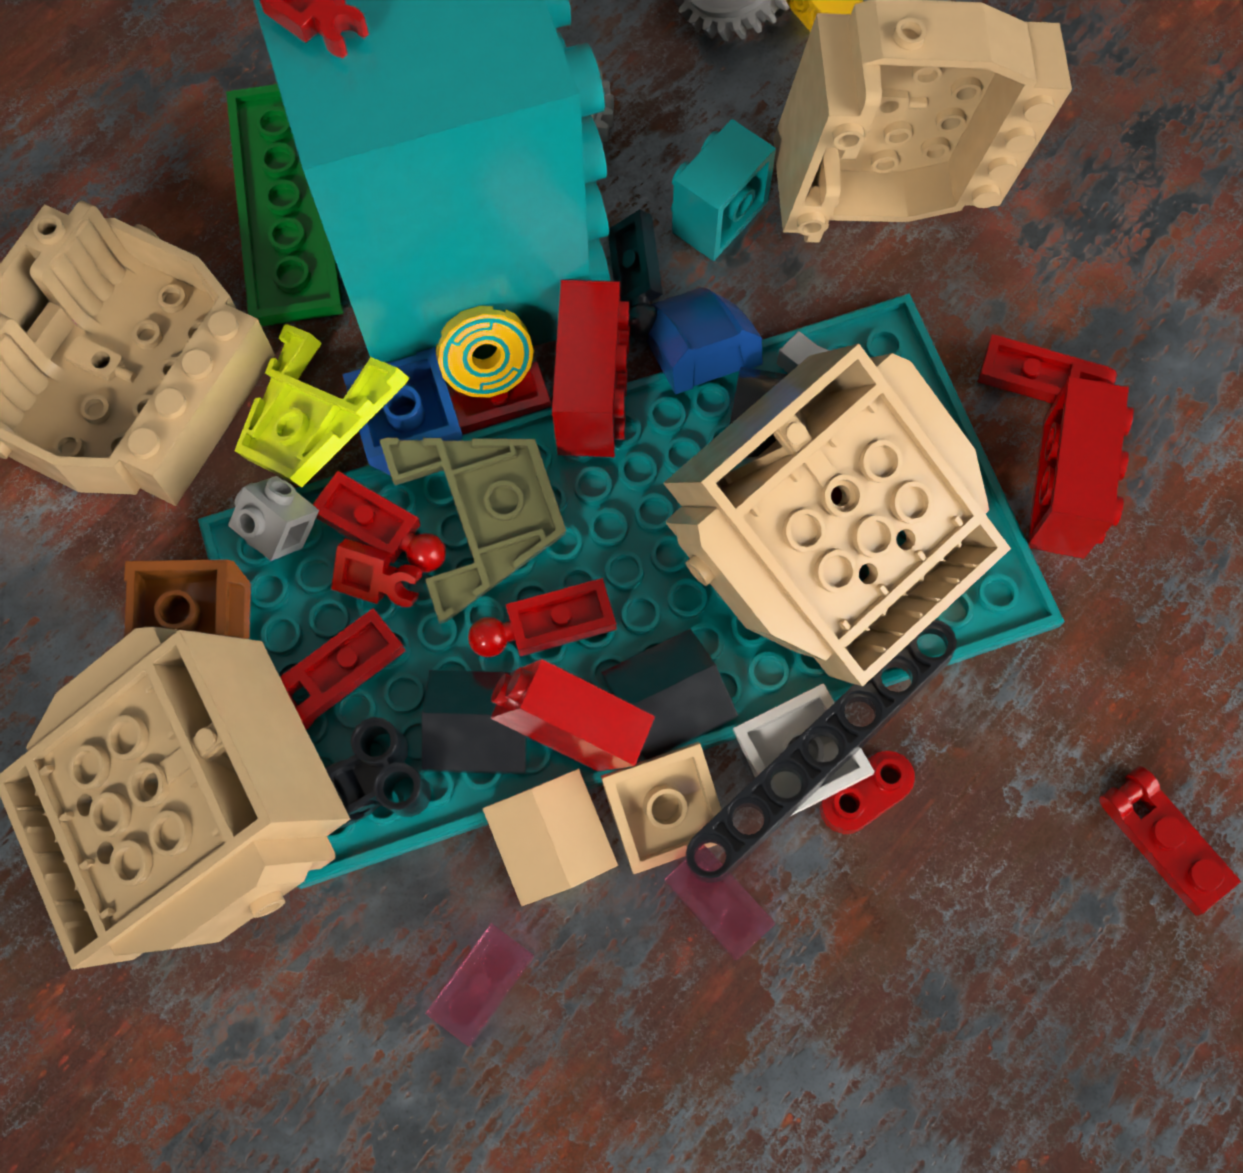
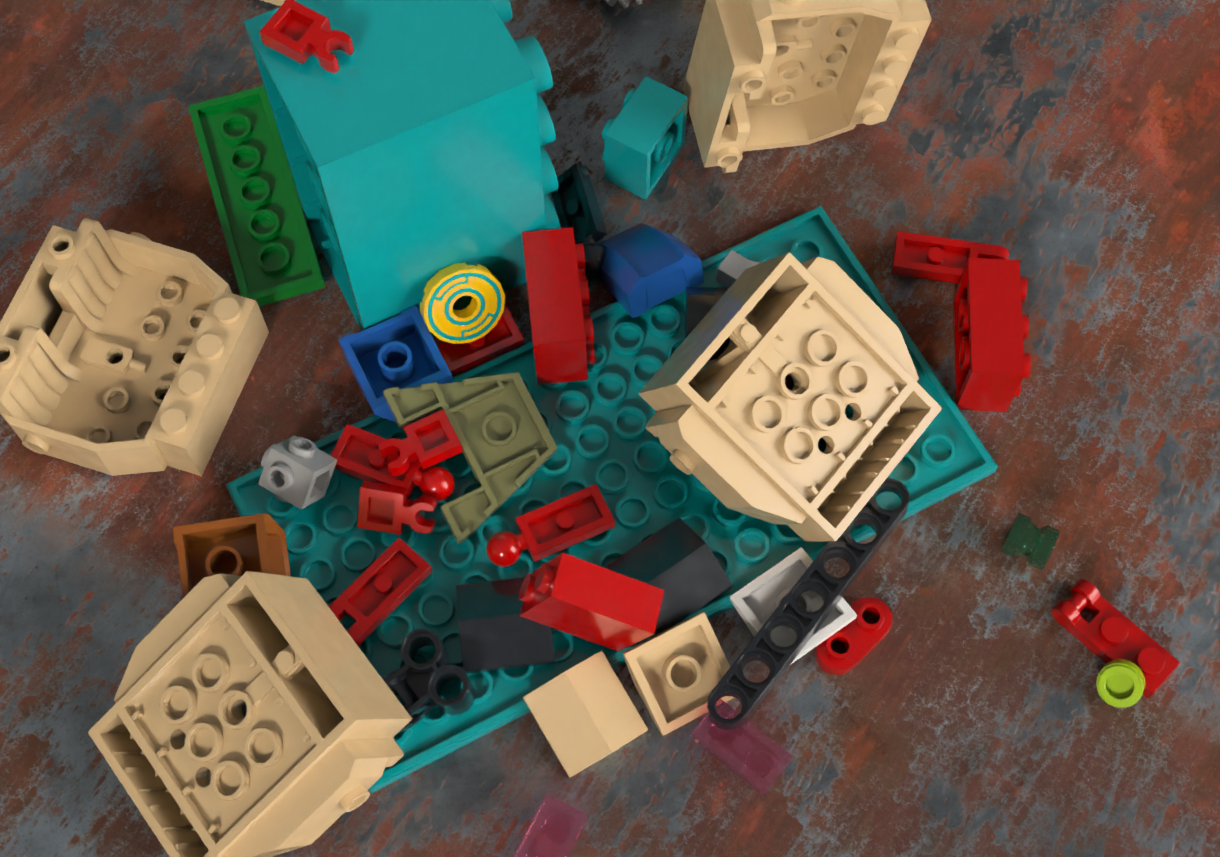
camera: 10 degrees left, 5 degrees down
neon yellow wing [234,324,409,487] -> none
none -> red plate [378,410,463,476]
none -> clear green wheel [1000,512,1060,570]
none -> lime tile [1096,659,1145,708]

